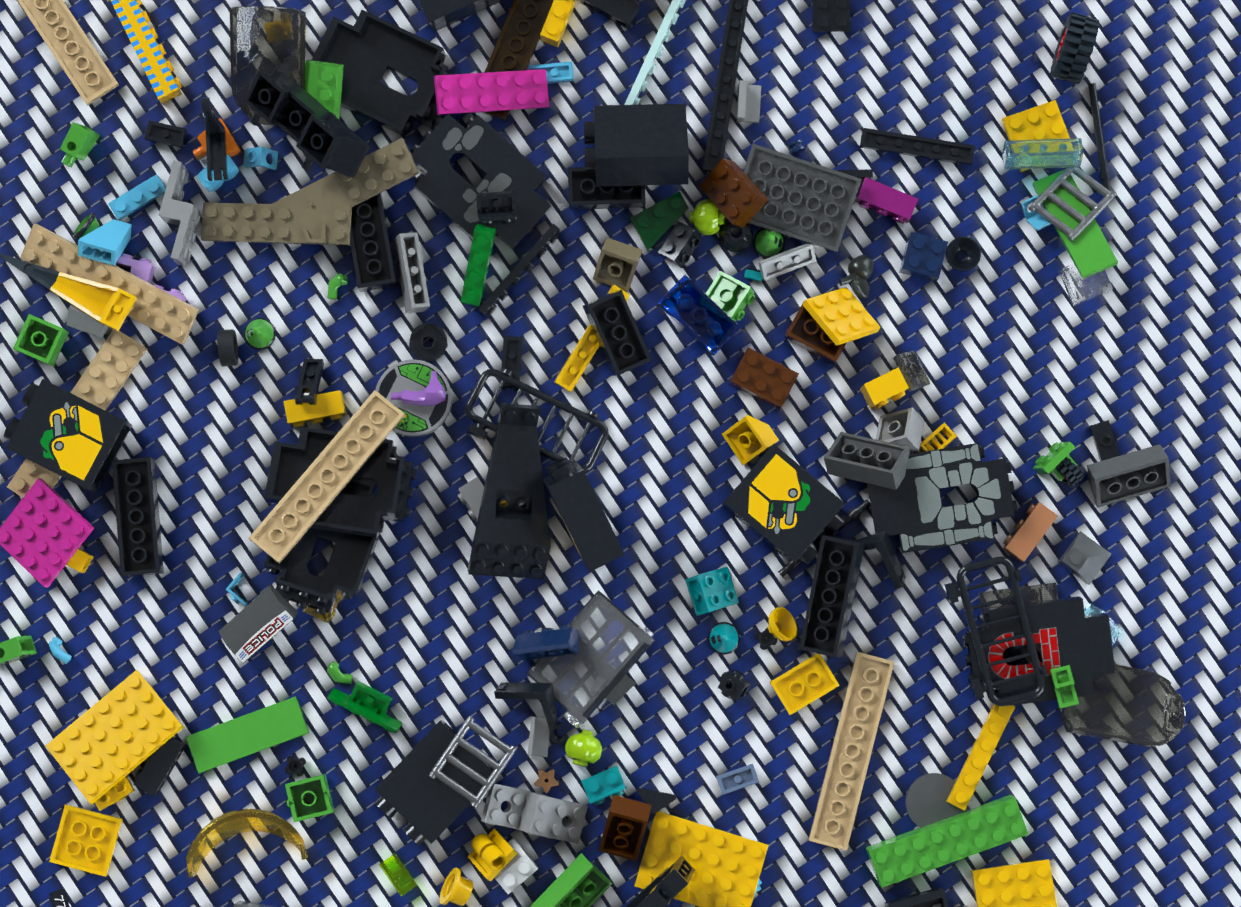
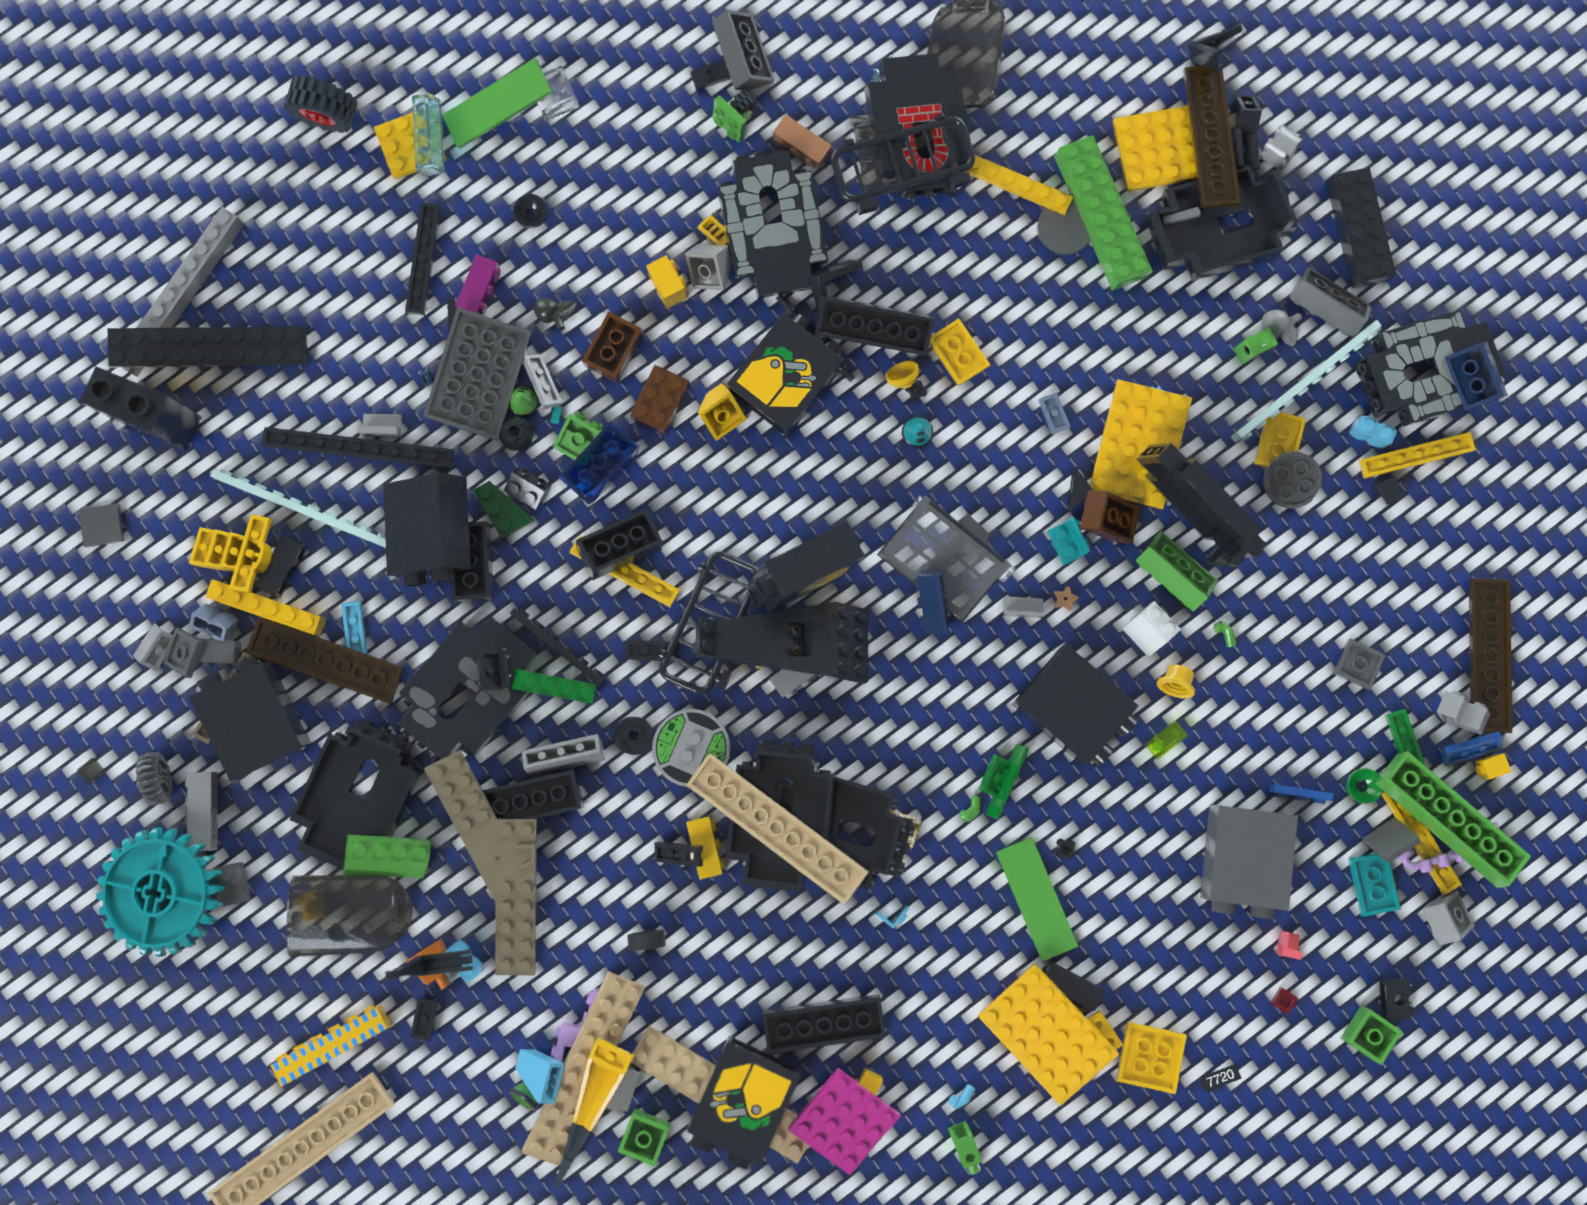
camera: 90 degrees left, 0 degrees up
bright green torso [60,122,100,168] -> none
medium azure plate [108,174,166,221] -> none
light grey bracket [159,160,201,266] -> none
clear yellow windscreen [186,809,308,877] -> none
dark grey slope [219,585,298,663] -> none
medium azure bracket [243,147,278,170] -> none
black piece [244,57,370,178] -> none
bright green hat [244,318,276,350] -> none
bright green brick [285,774,335,822] -> none
bright green arm [327,274,348,300] -> none
medium lavender animal [391,371,446,406] -> none
flat silver bar [429,716,517,808] -> none
dark pink plate [434,69,549,115] -> none
yellow plate [467,828,517,882] -> none
light grey bracket [481,783,588,844] -> none
black hinge [494,682,566,744] -> none
lime plant [565,730,602,767] -> none
dark tan slope [593,237,643,292] -> none
teal bracket [685,567,739,616] -> none
lime plant [690,199,726,235] -> none
reddish brown brick [699,158,769,227] -> none
black brick [717,670,752,701] -> none
yellow plate [803,287,880,346] -> none
tan plate [808,652,894,851] -> none
dark grey slope [824,432,910,490] -> none
clear smoke plate [893,350,930,392] -> none
dark blue piece [899,232,948,282] -> none
medium azure bracket [1021,195,1052,231] -> none
flat silver bar [1028,161,1117,242] -> none
bright green slope [1050,665,1079,709] -> none
dark grey slope [1058,531,1111,585] -> none
black bar [1088,83,1111,191] -> none

